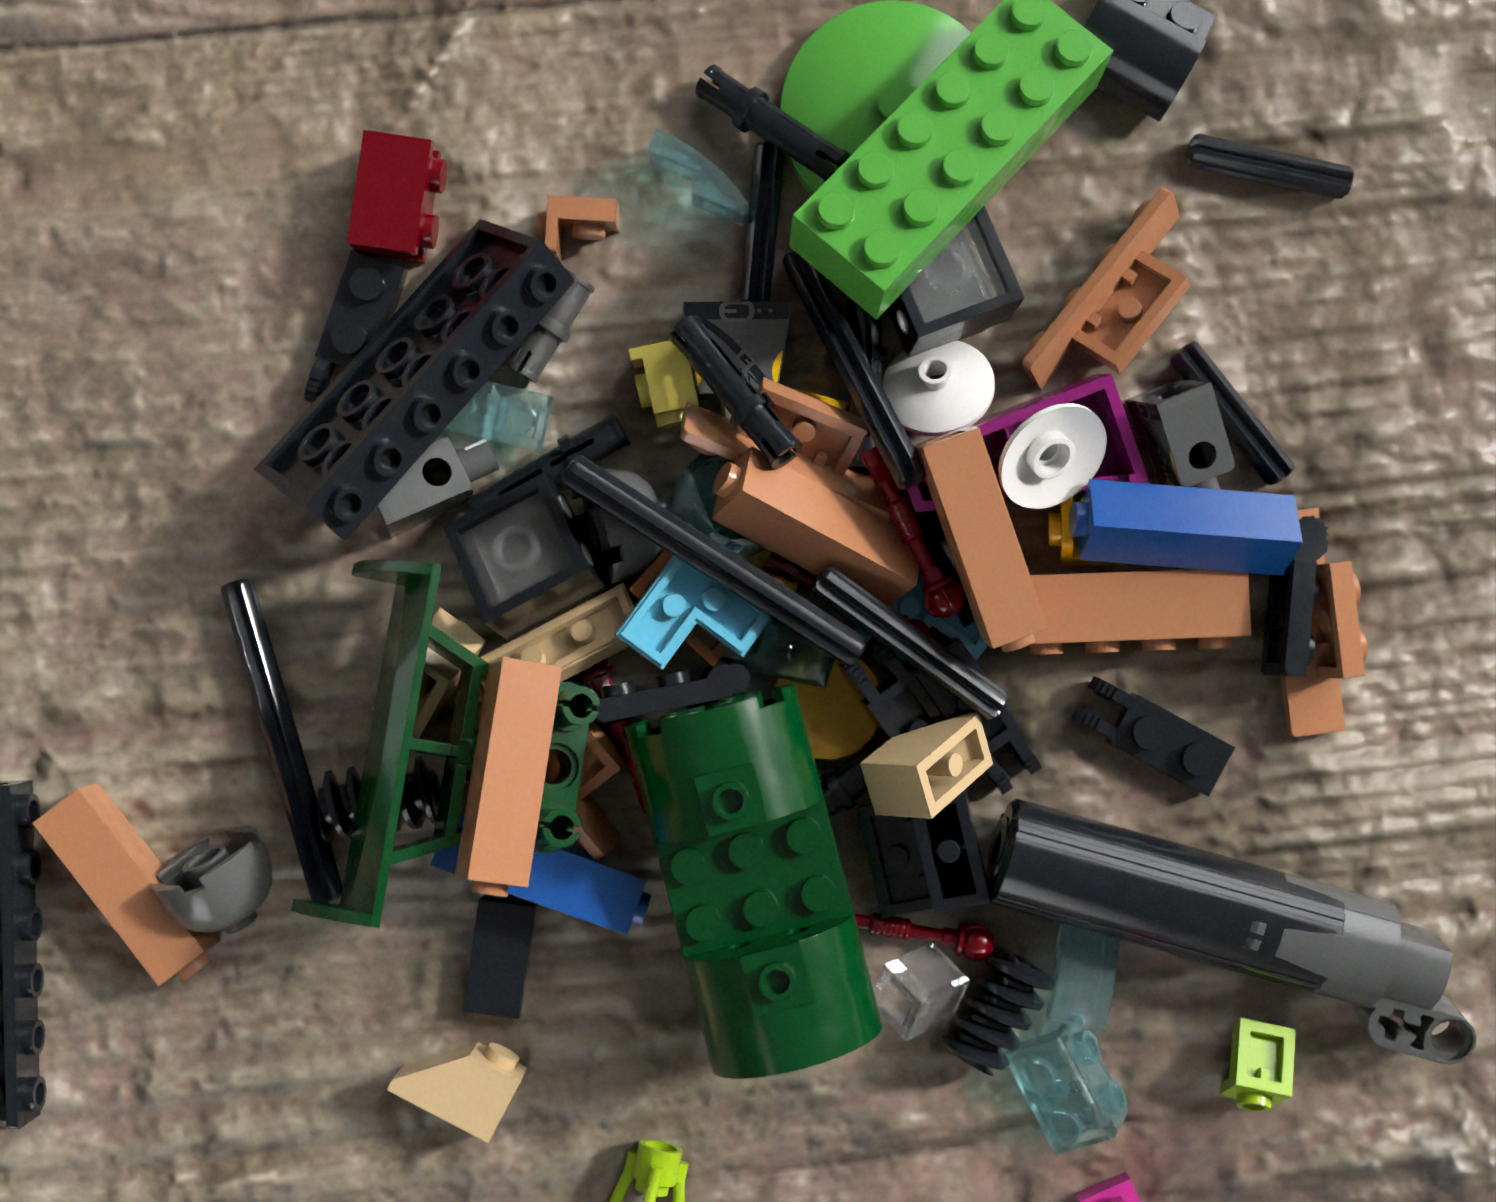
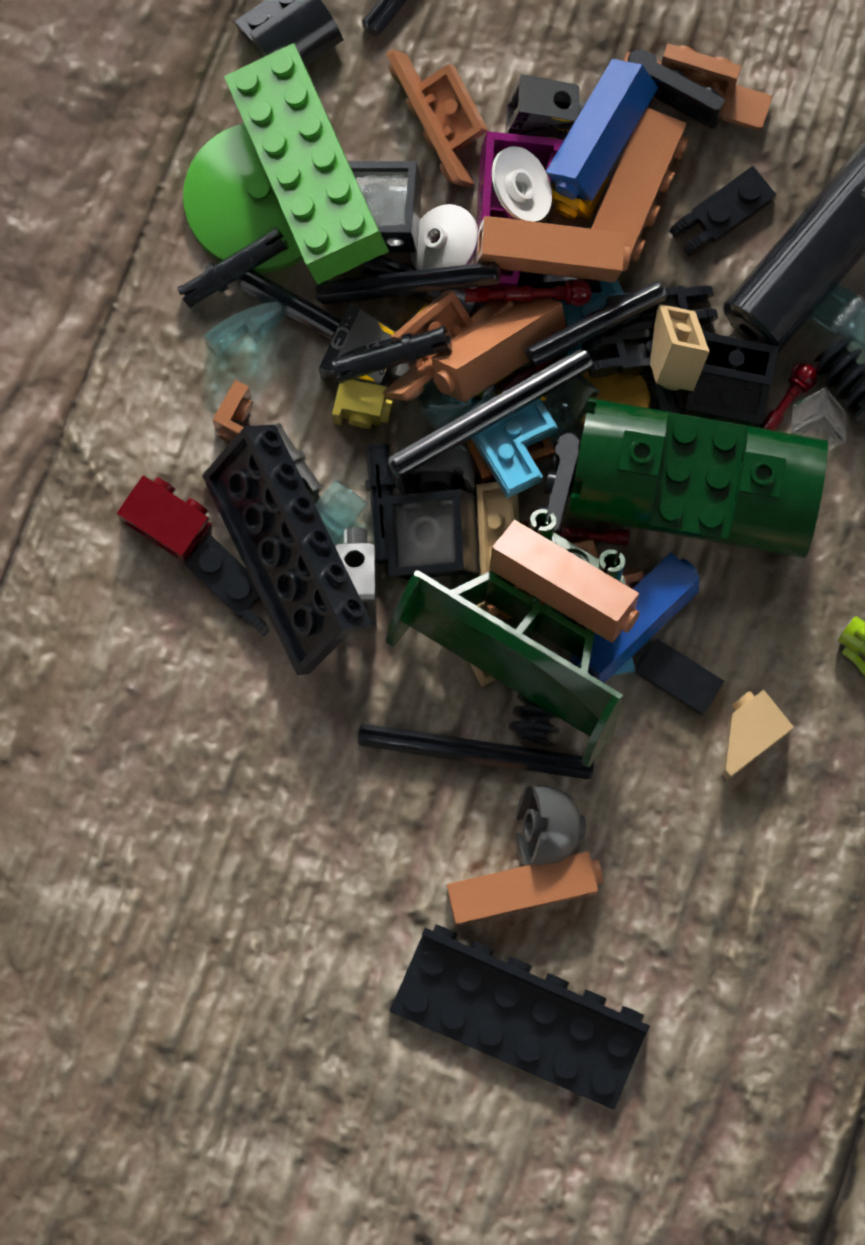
camera: 60 degrees left, 10 degrees down
black axle [1171,341,1295,485] -> none

